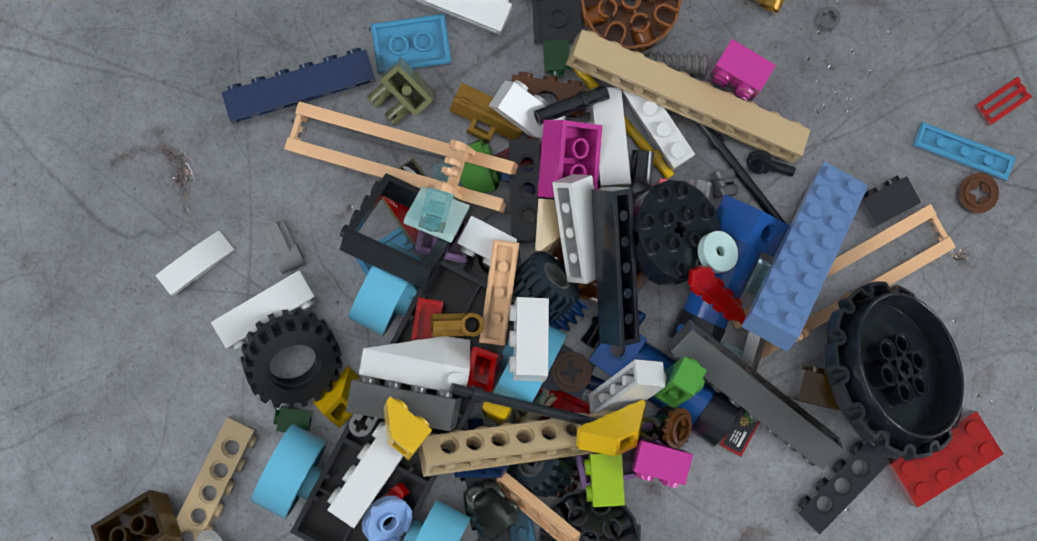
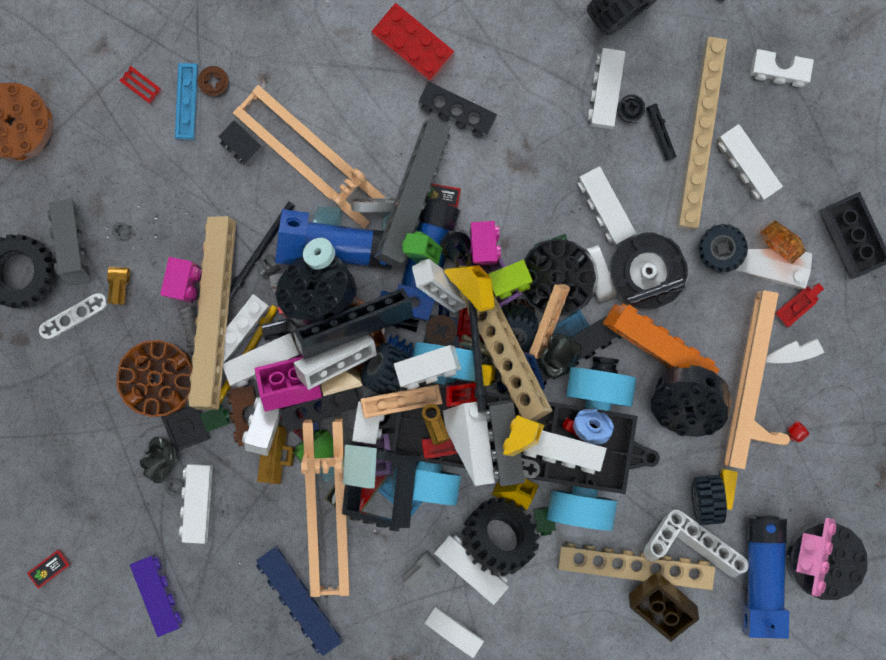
camera: 110 degrees left, 0 degrees up
olive brick [367,57,435,125] -> none
dark azure tile [371,14,452,74] -> none
clear light blue brick [418,187,454,233] -> none
black pin [533,84,610,126] -> none
reddish brown gear [662,407,692,449] -> none
red sword [688,265,746,325] -> none
medium blue brick [741,161,868,352] -> none
black plate [746,150,796,177] -> none
dark brown brick [788,366,841,411] -> none
black piece [825,281,964,461] -> none

